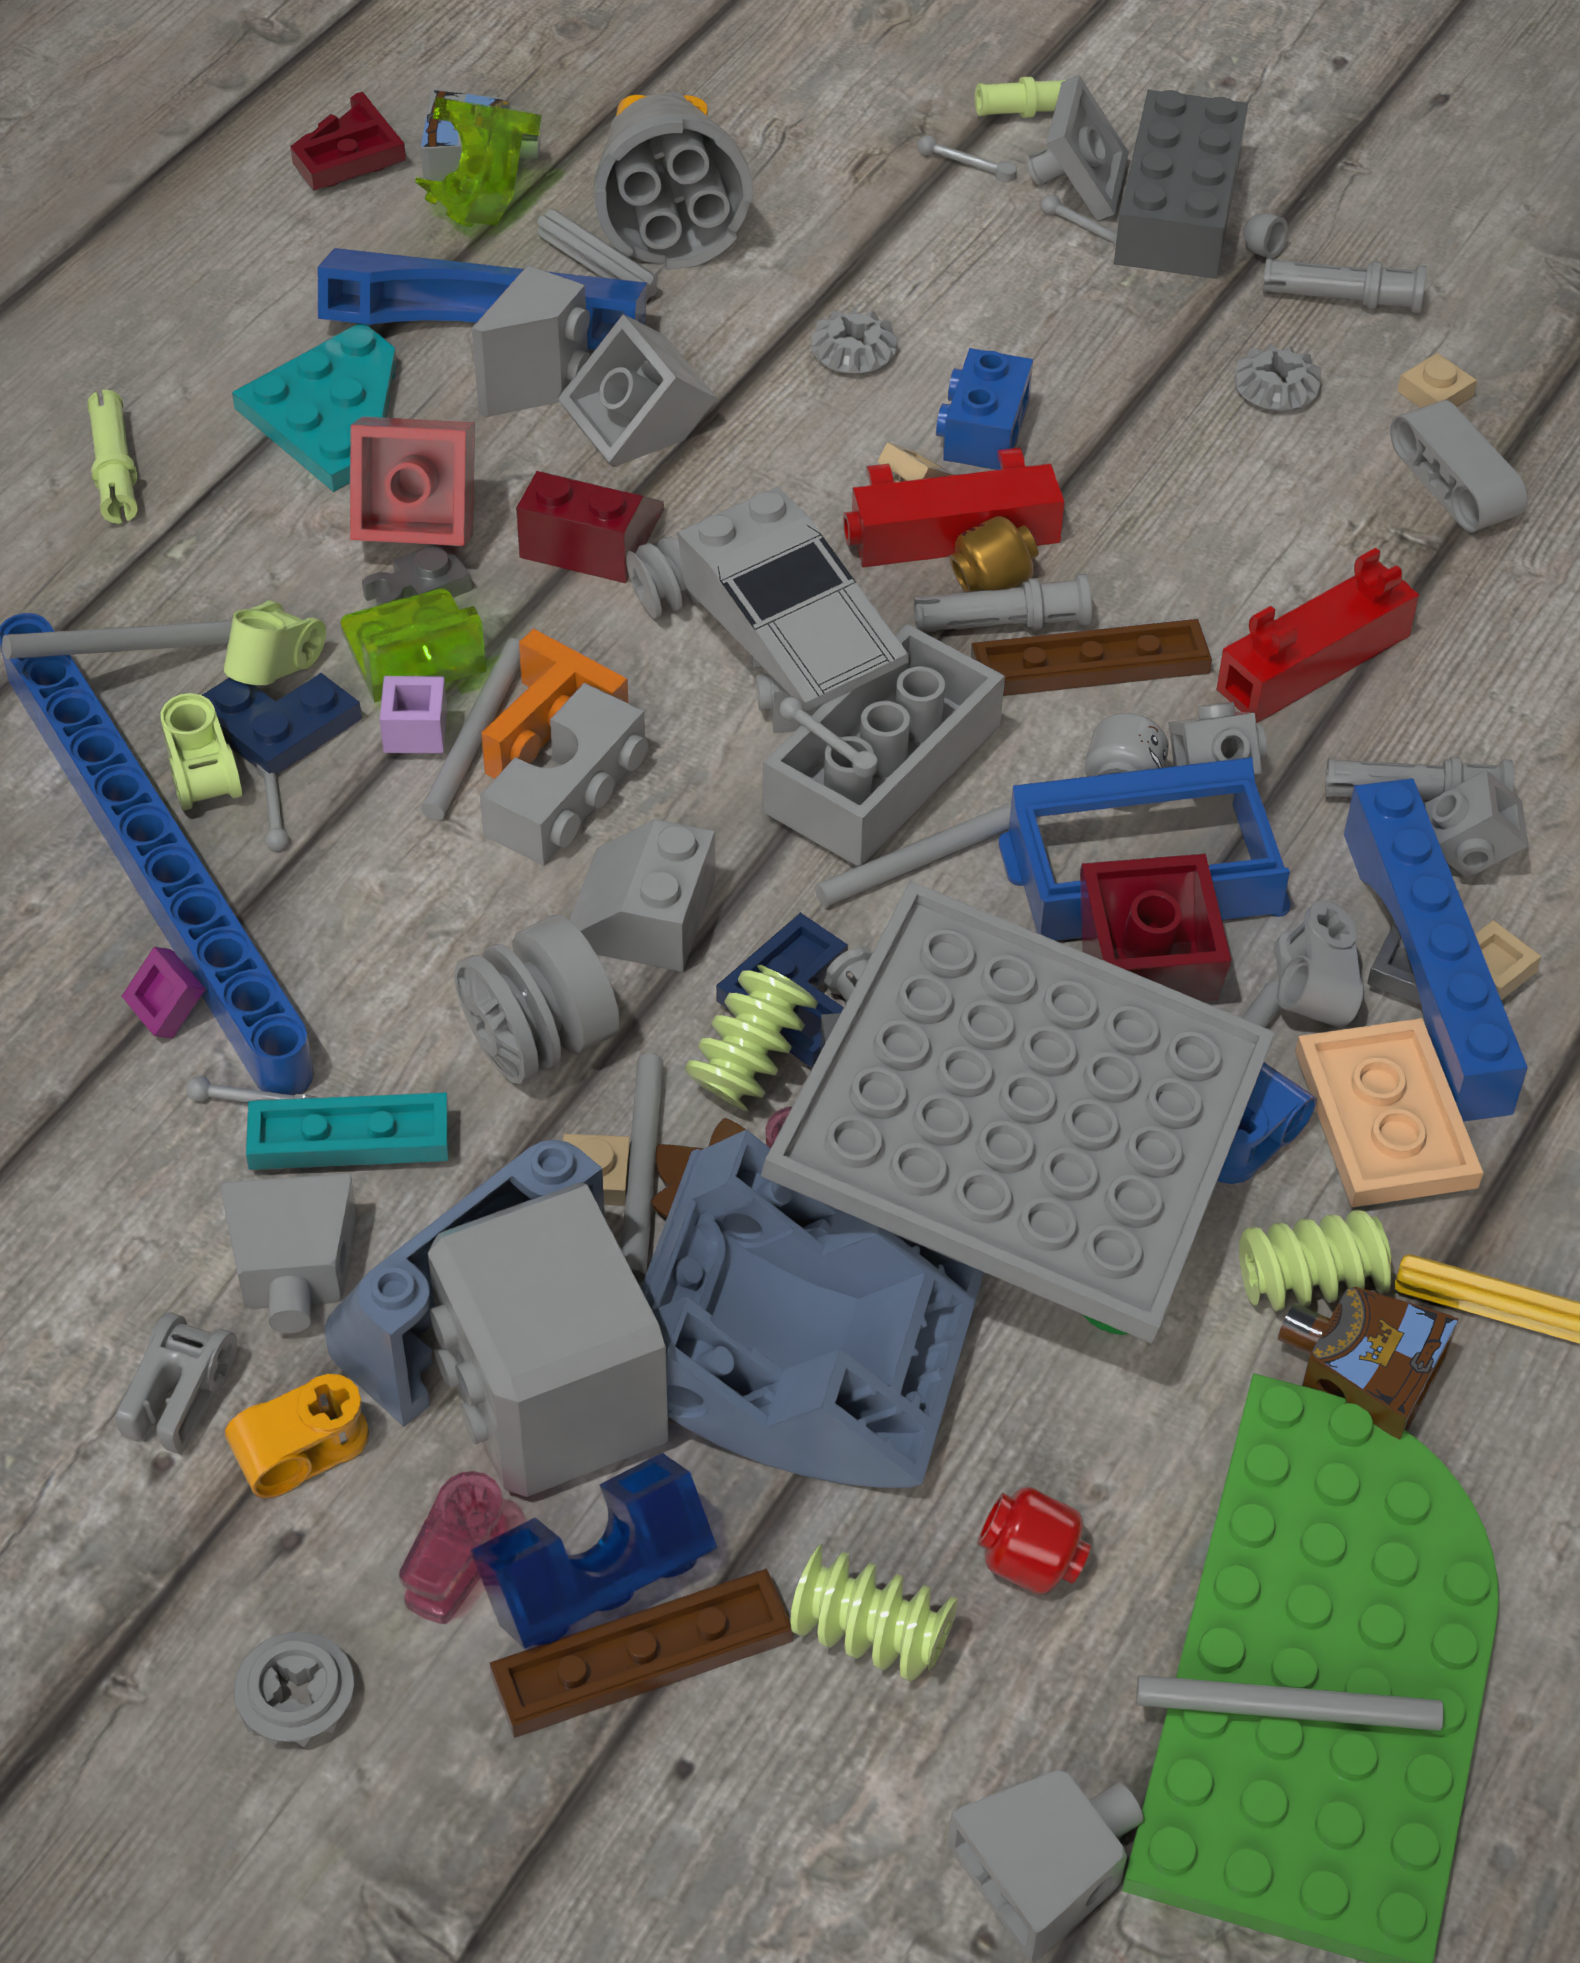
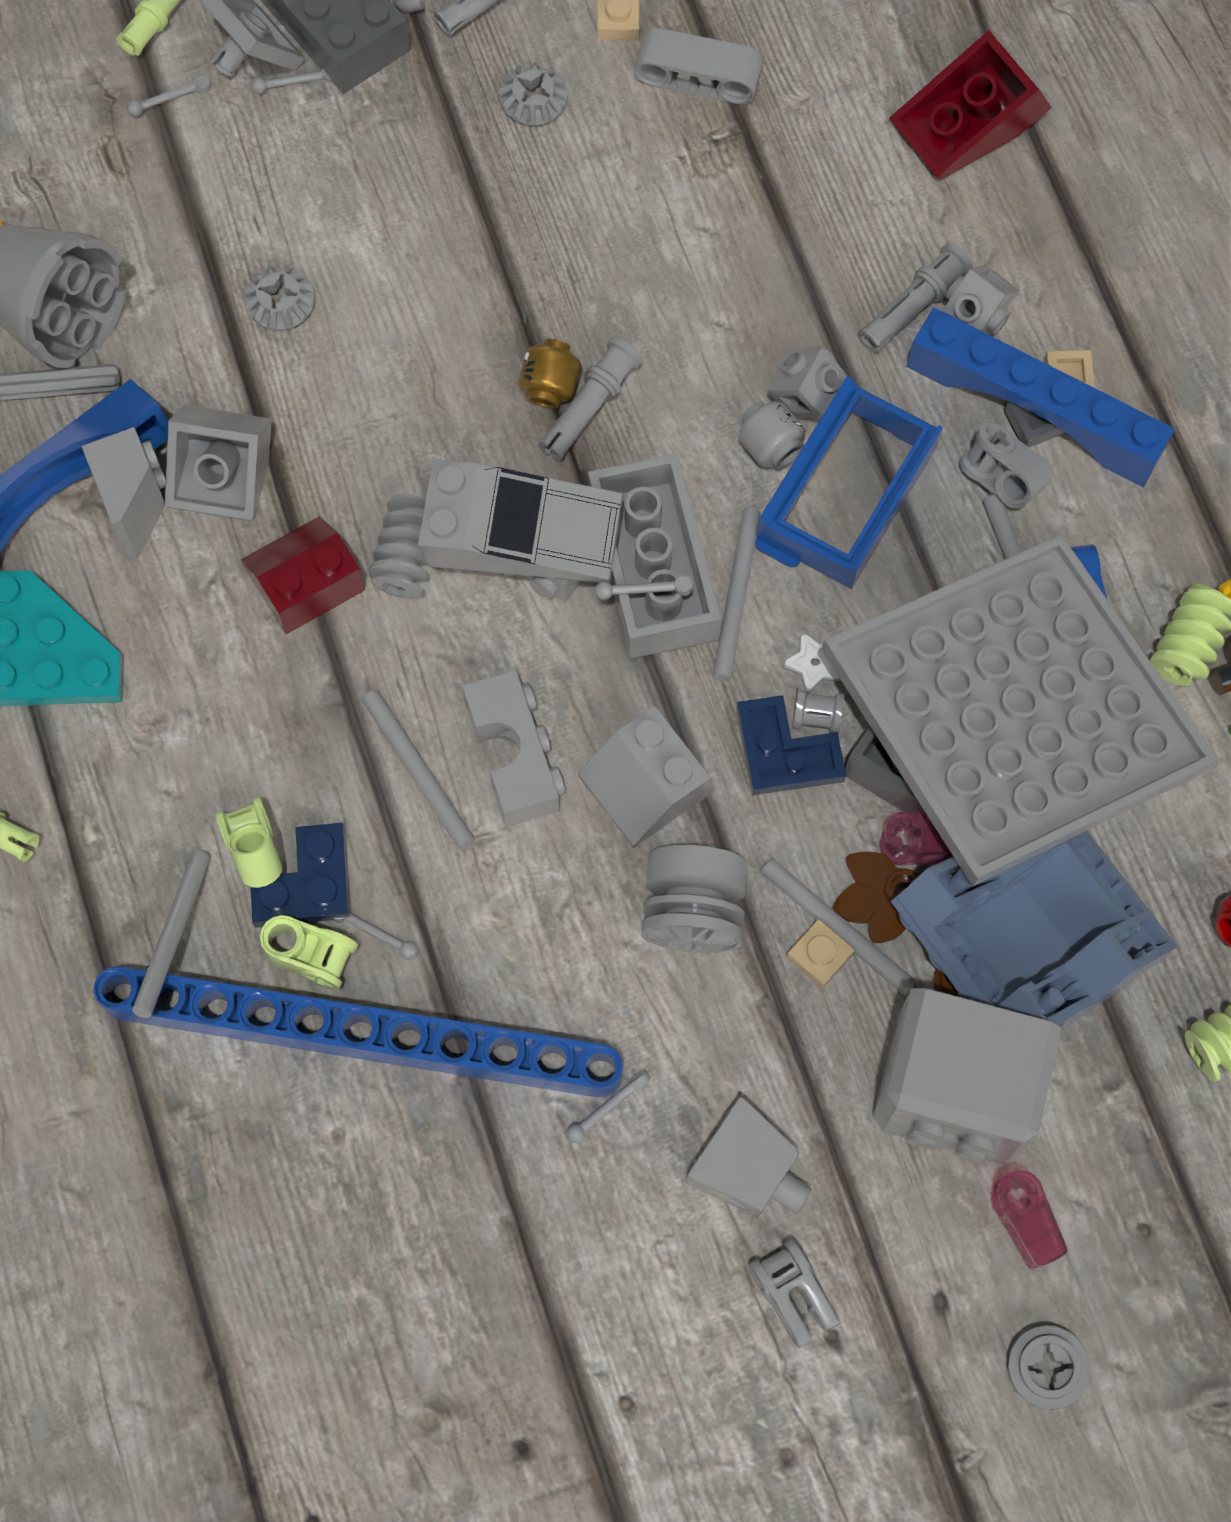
camera: 50 degrees left, 20 degrees up
magenta plate [121,946,205,1039] -> none
light orange piece [225,1374,369,1498] -> none
teal plate [246,1092,449,1170] -> none
sand blue windscreen [324,1140,605,1427] -> none
clear neon green bracket [340,589,486,703] -> none
brick [350,416,475,546] -> none
flat silver plate [362,544,472,619] -> none
lavender plate [379,676,447,753] -> none
clear blue arch [470,1453,718,1649] -> none
orange bracket [481,628,629,779] -> none
reddish brown tile [489,1568,793,1738] -> none
yellowish green piece [685,965,818,1111] -> none
red brick [843,448,1065,568] -> none
tan plate [877,442,954,482] -> none
blue brick [936,348,1033,470] -> none
reddish brown tile [970,619,1212,696] -> none
dark red slope [1080,853,1231,1002] -> none
red brick [1216,548,1419,723] -> none
light nougat plate [1295,1018,1483,1208] -> none

